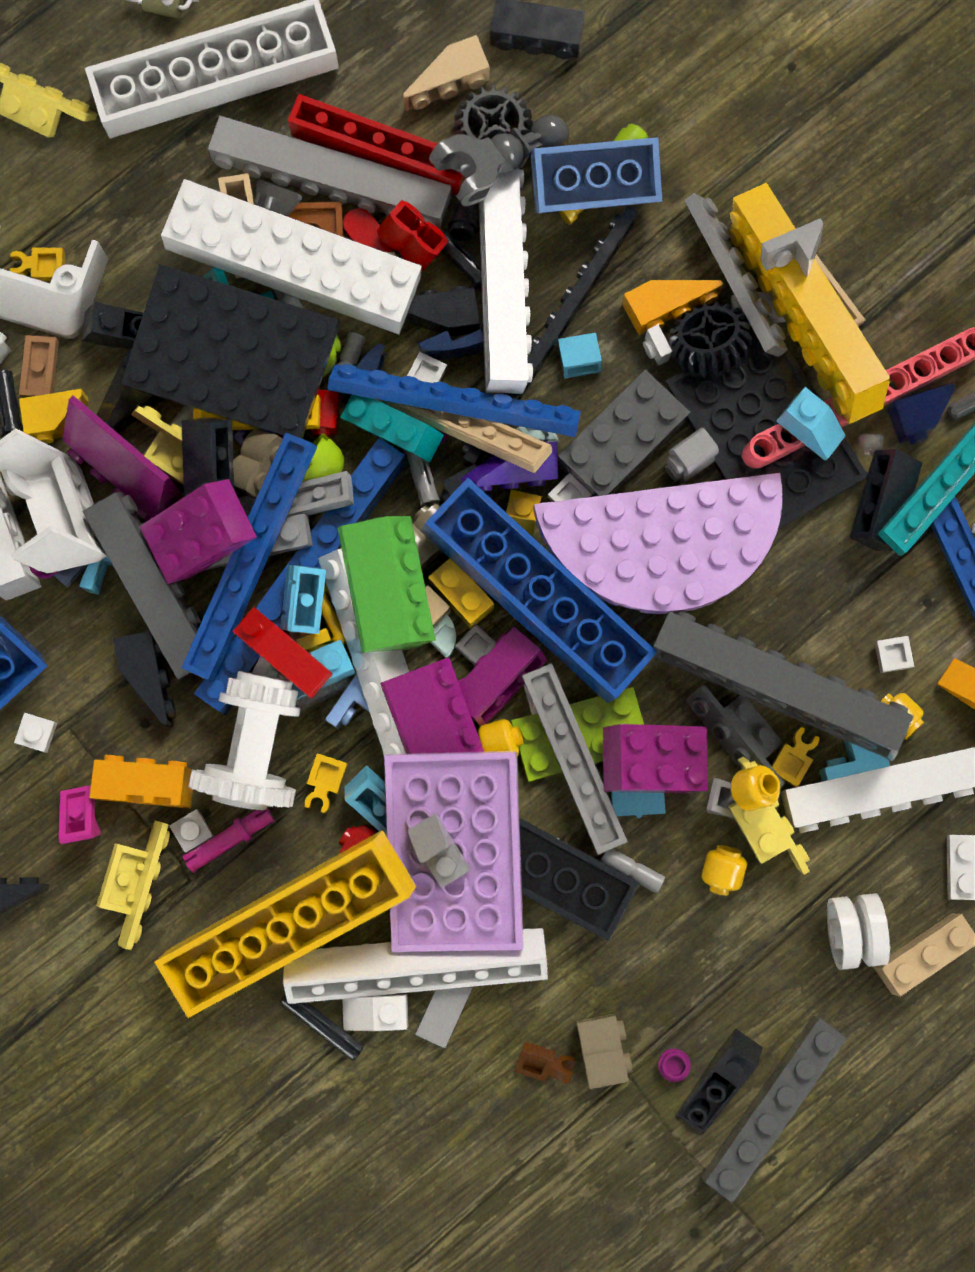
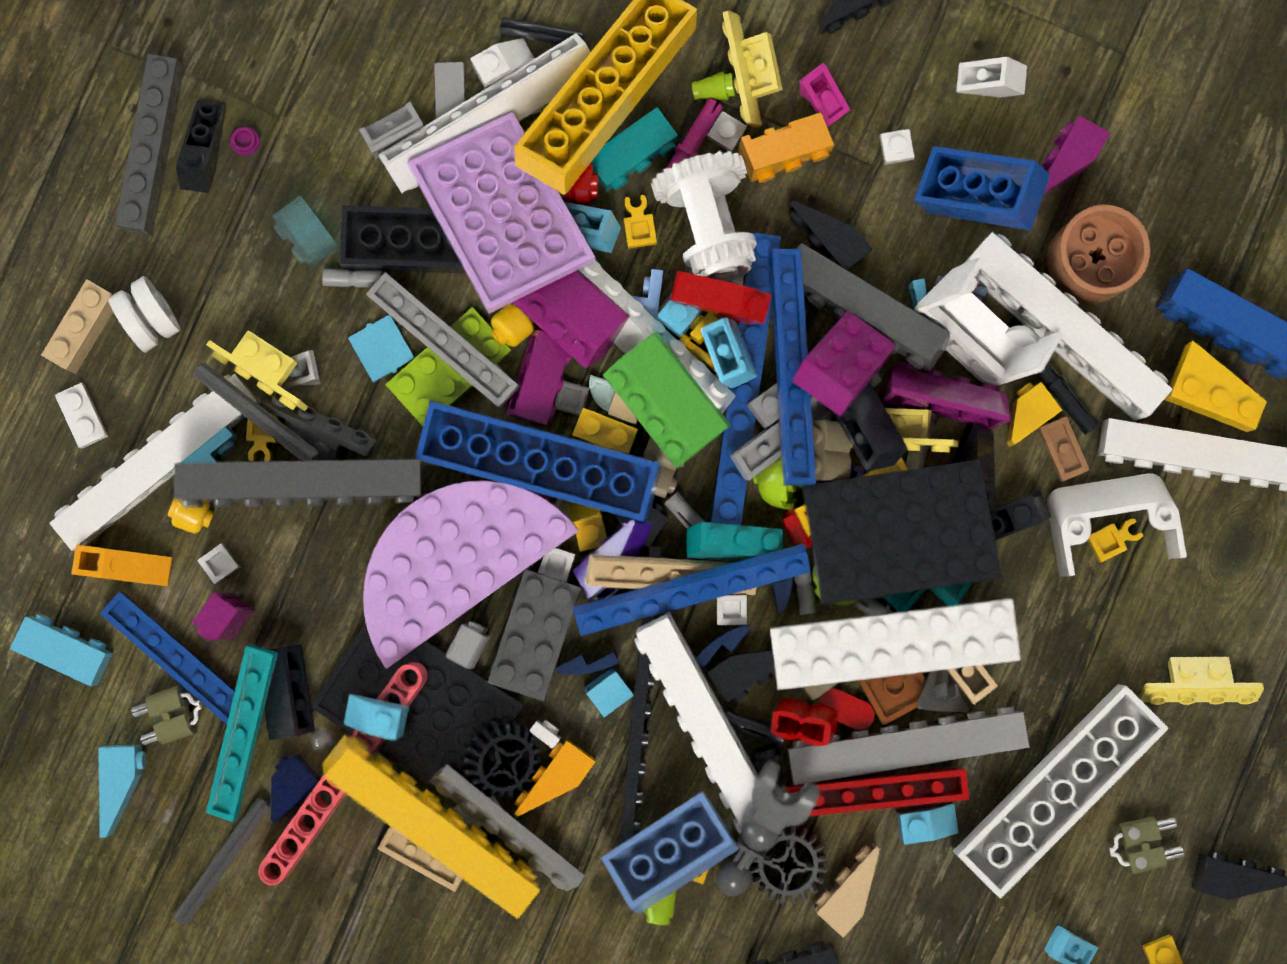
camera: 150 degrees right, 5 degrees up
light grey slope [408,813,471,888] -> none
reddish brown plate [514,1041,576,1084] -> none
dark tan brick [576,1014,633,1089] -> none
magenta brick [603,724,708,793] -> none
yellow head [702,845,747,896] -> none
yellow head [731,765,780,811] -> none
light grey slope [761,218,823,277] -> none
none -> magenta brick [192,593,255,642]
none -> dark grey axle [193,362,318,461]
none -> clear light blue brick [272,195,339,268]
none -> light grey hinge [359,102,424,159]
none -> dark blue slope [555,652,619,675]
none -> teal brick [591,107,678,192]
none -> lime cone [692,71,736,100]
none -> medium azure slope [895,803,959,845]

